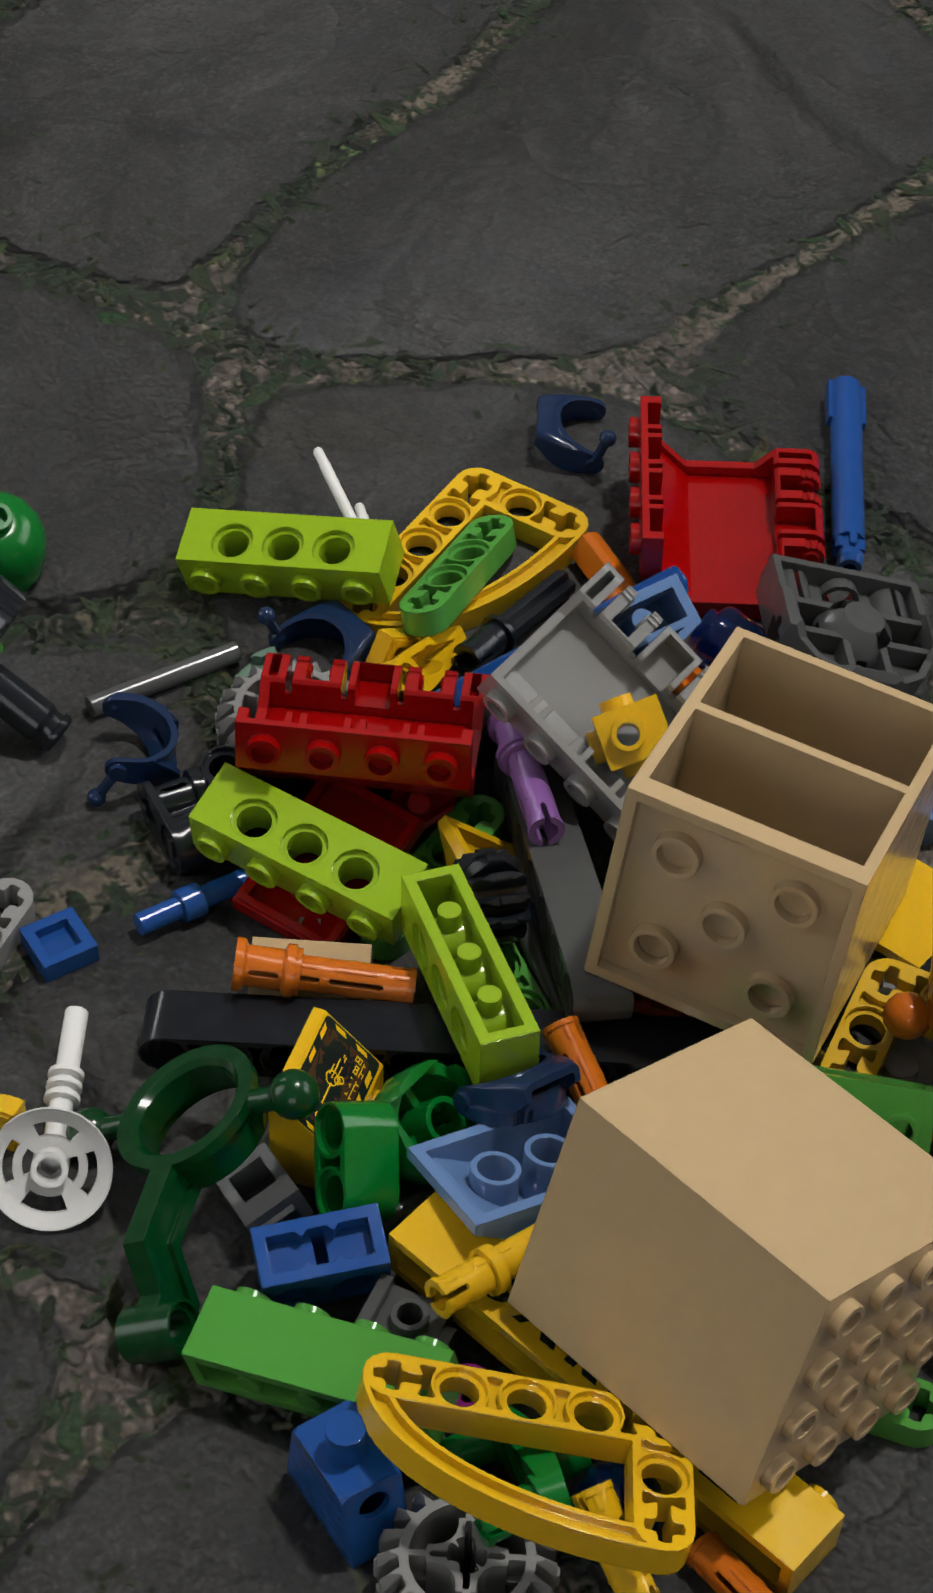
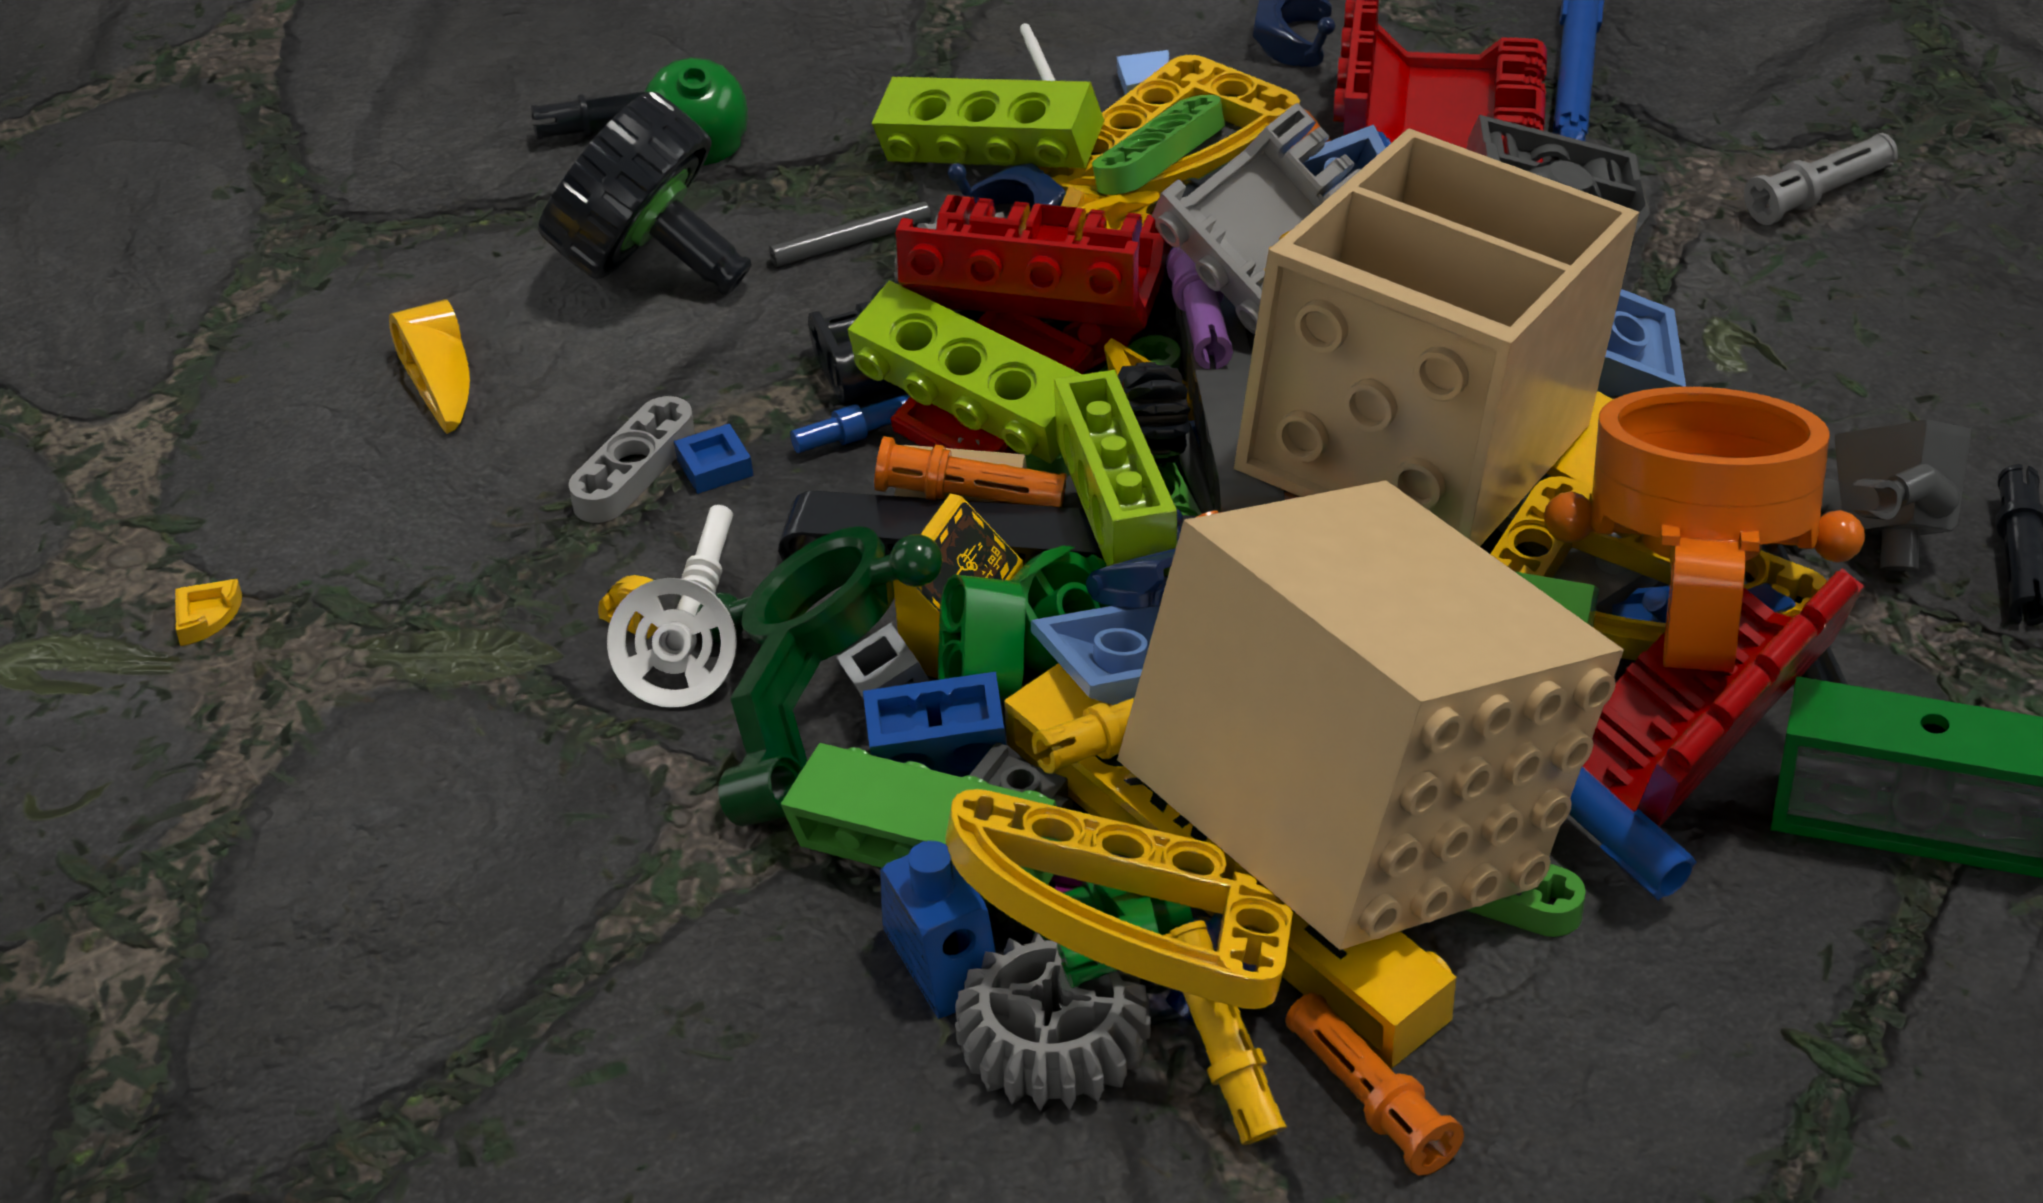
camera: 10 degrees right, 5 degrees down
dark blue helmet [87,692,181,807] -> none
none -> light blue tile [1117,50,1169,95]

